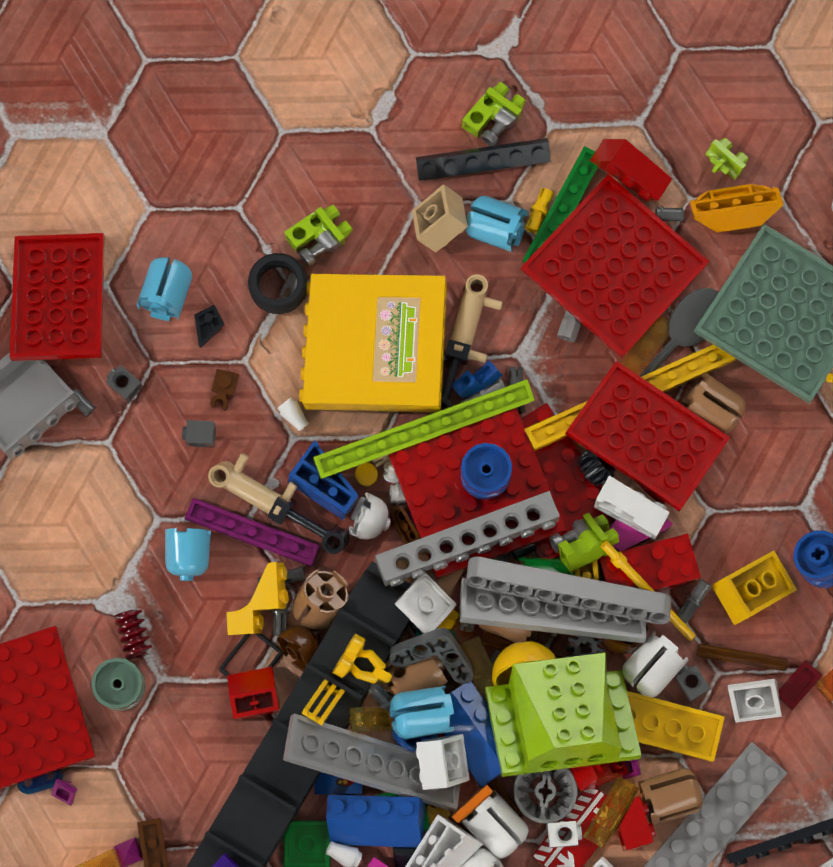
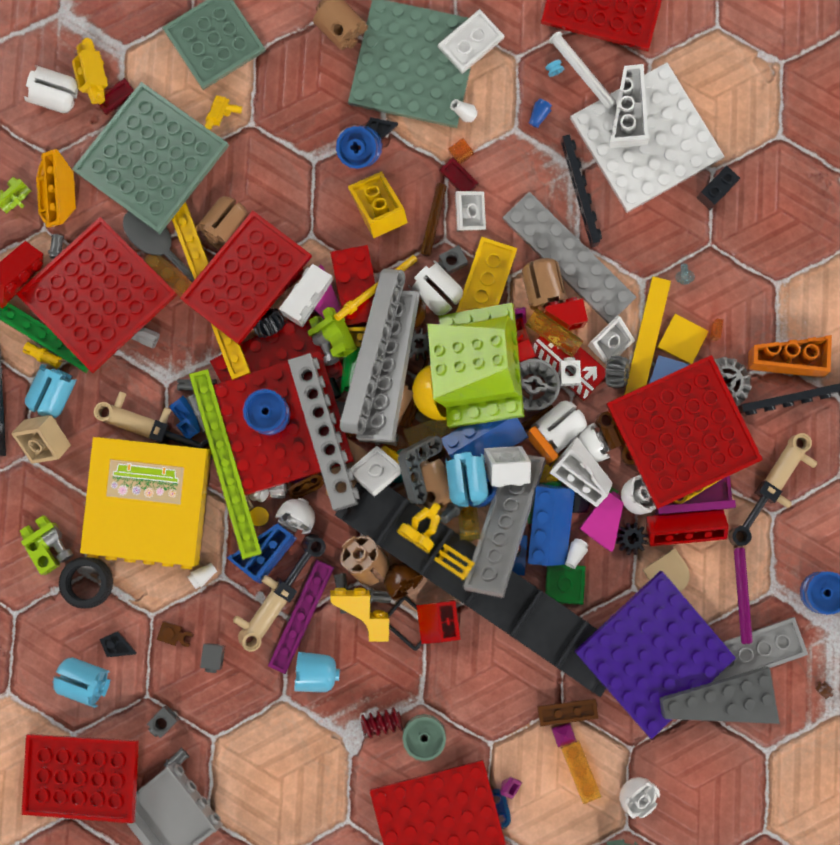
camera: 90 degrees left, 5 degrees up
dark grey axle [677,578,712,623] -> none

